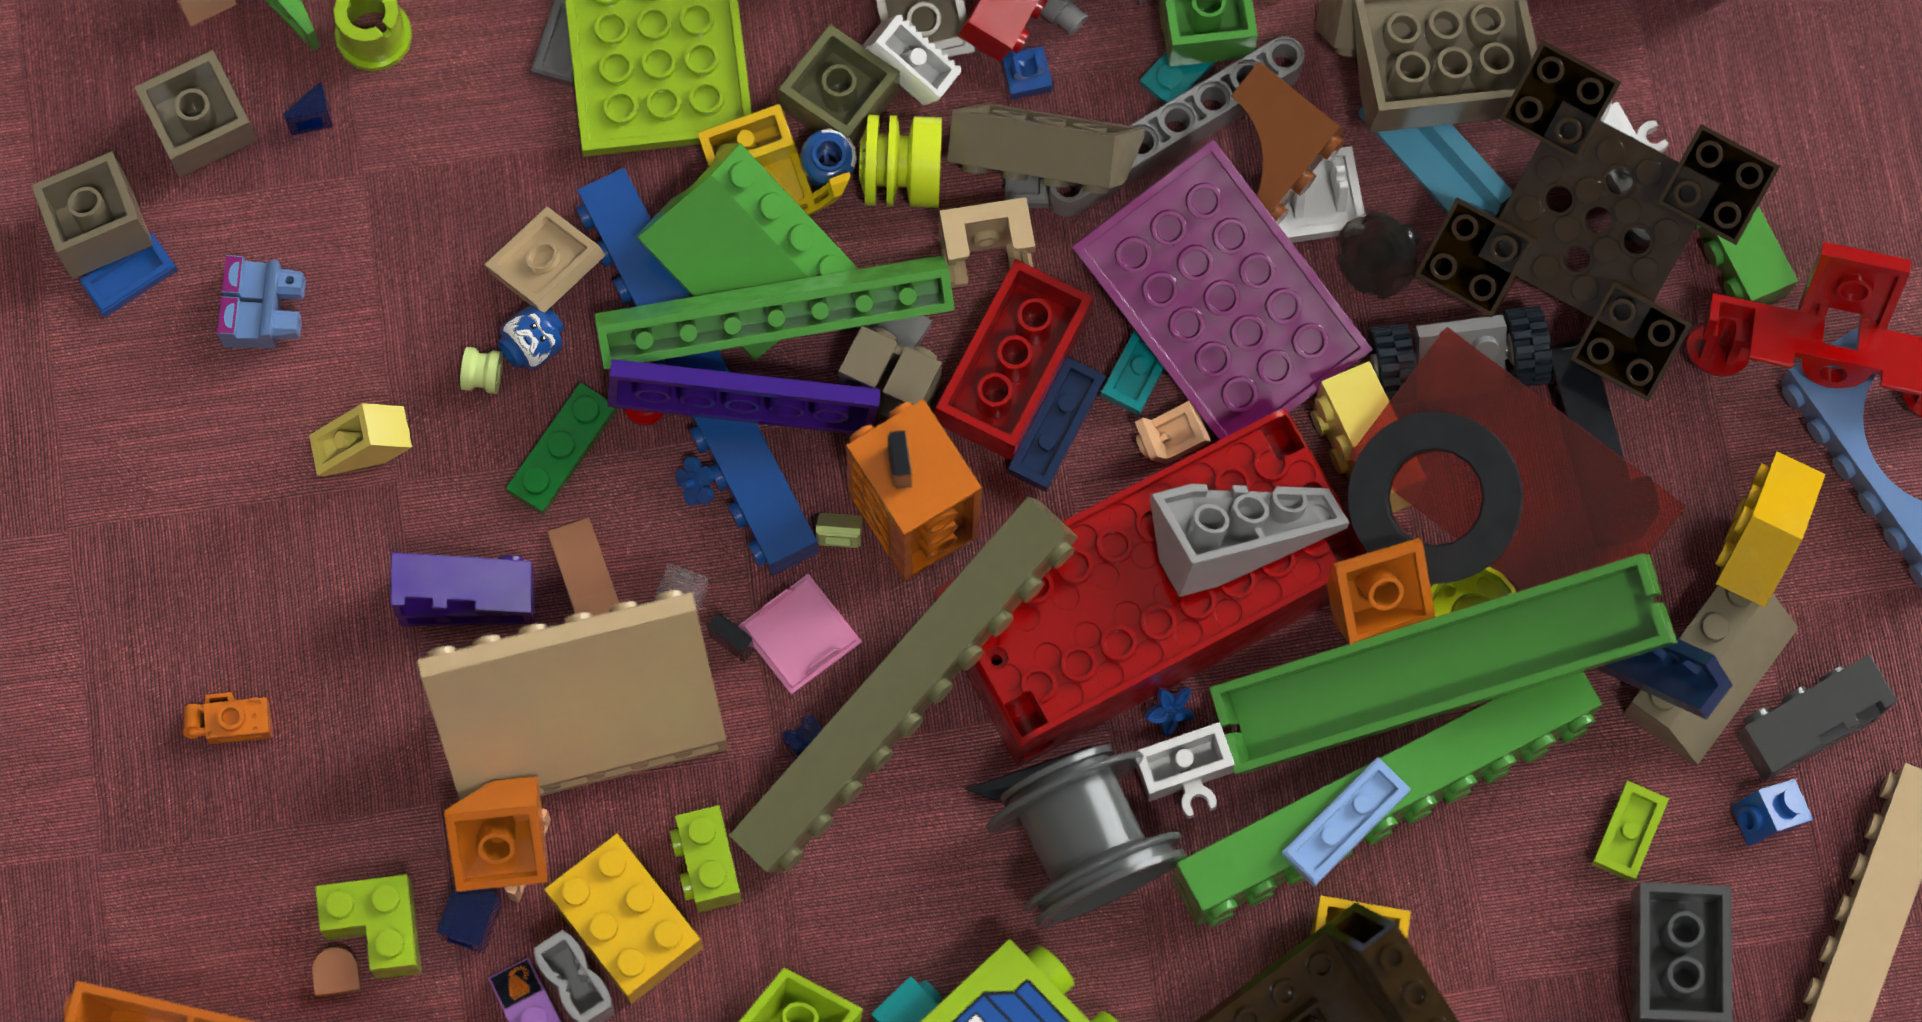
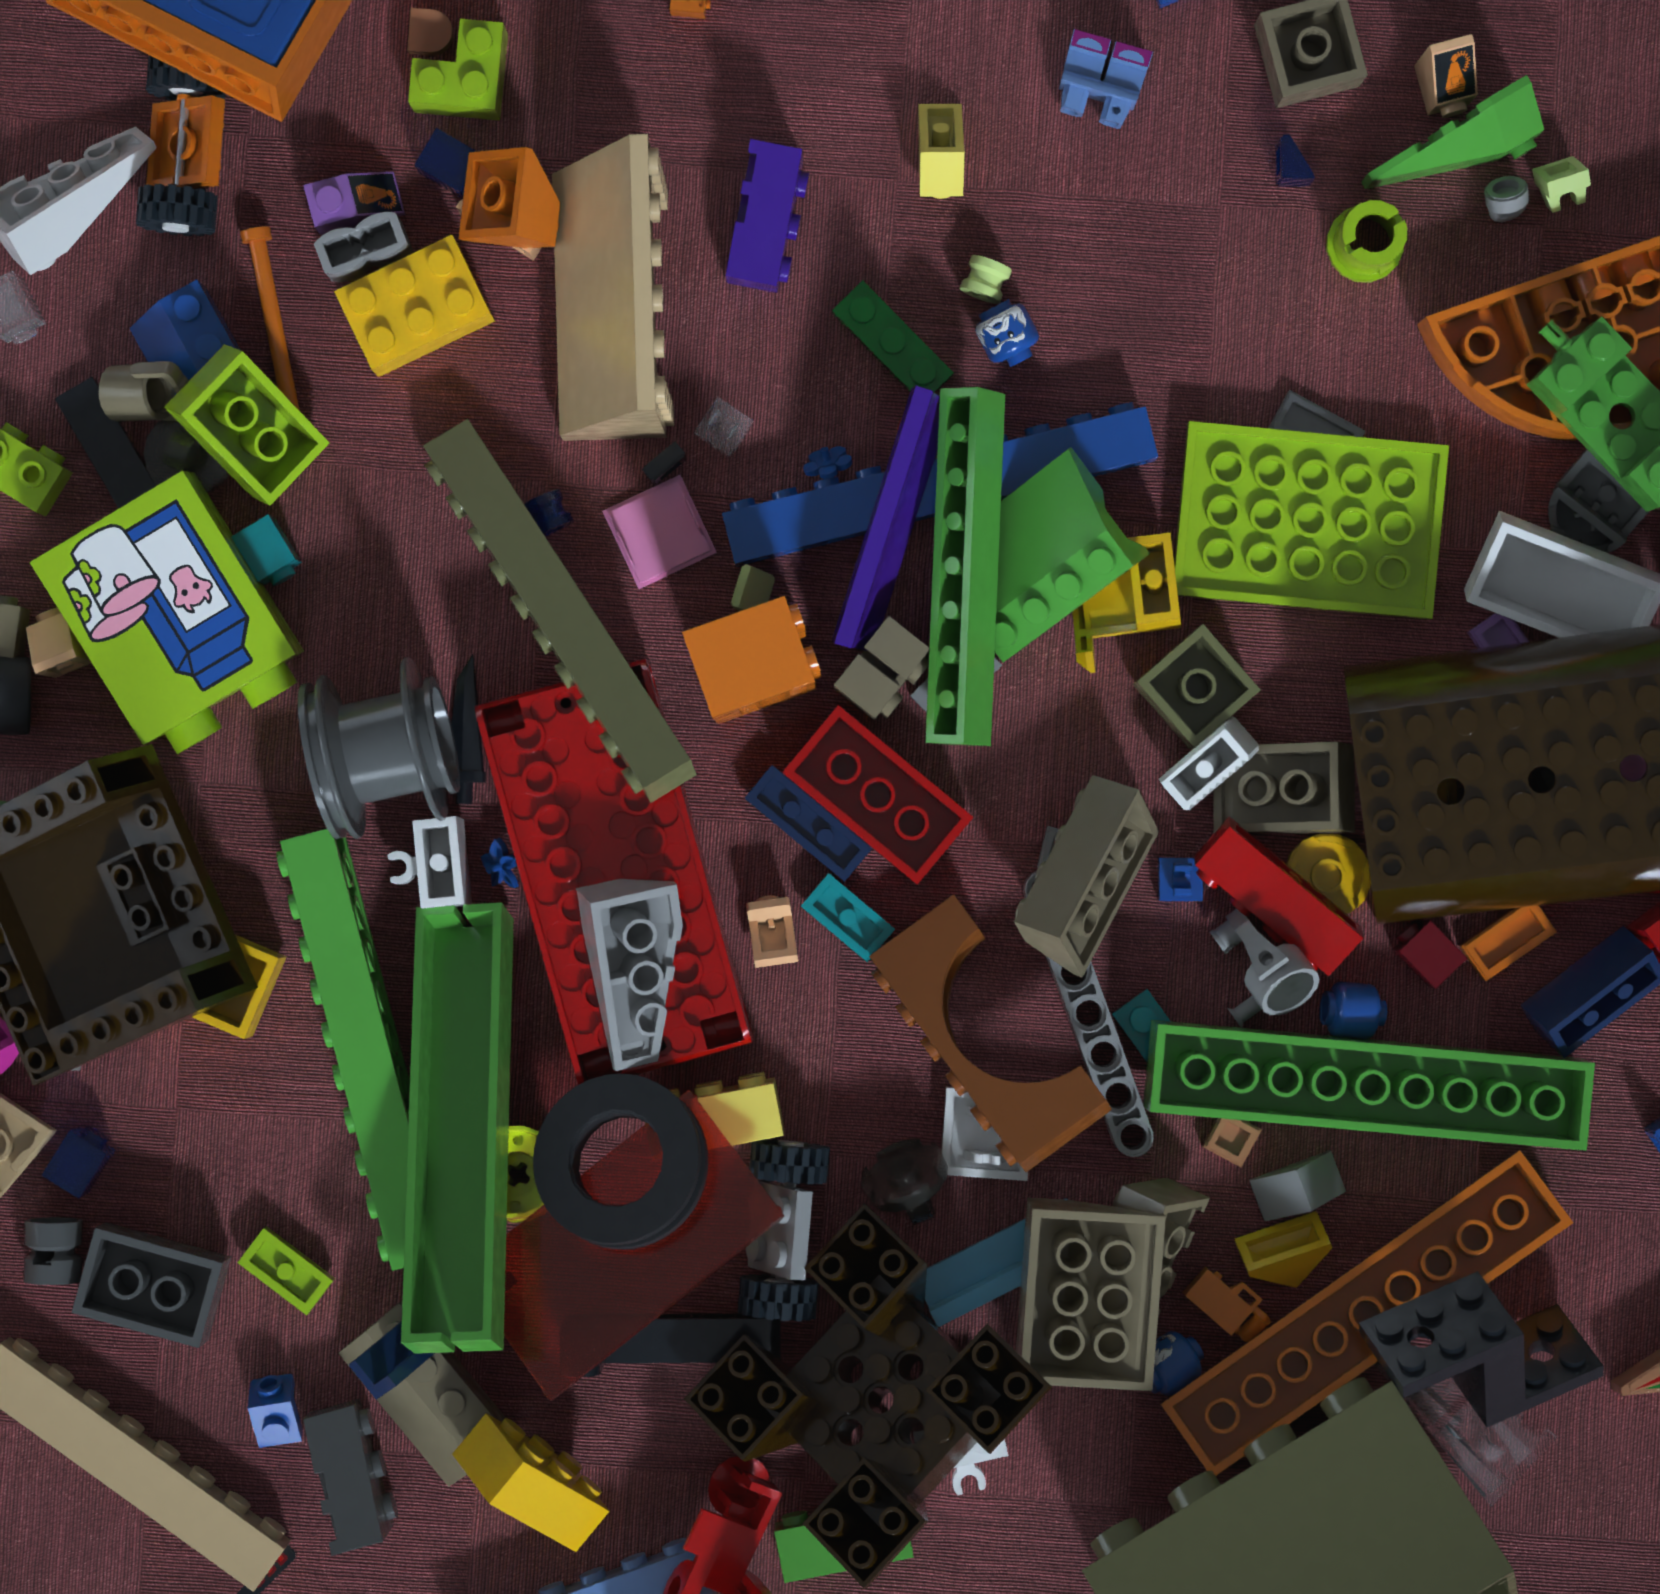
camera: 100 degrees right, 15 degrees up
tan plate [484,207,605,312] -> none
nougat slope [547,518,619,617] -> none
lime brick [669,805,742,913] -> none
blue head [800,129,857,188] -> none
neon yellow wheel [859,114,942,208] -> none
black tile [887,430,912,489] -> none
tan panel [939,197,1035,288] -> none
magenta plate [1072,138,1373,440] -> none
light blue tile [1281,757,1411,887] -> none
orange slope [1327,538,1435,646] -> none

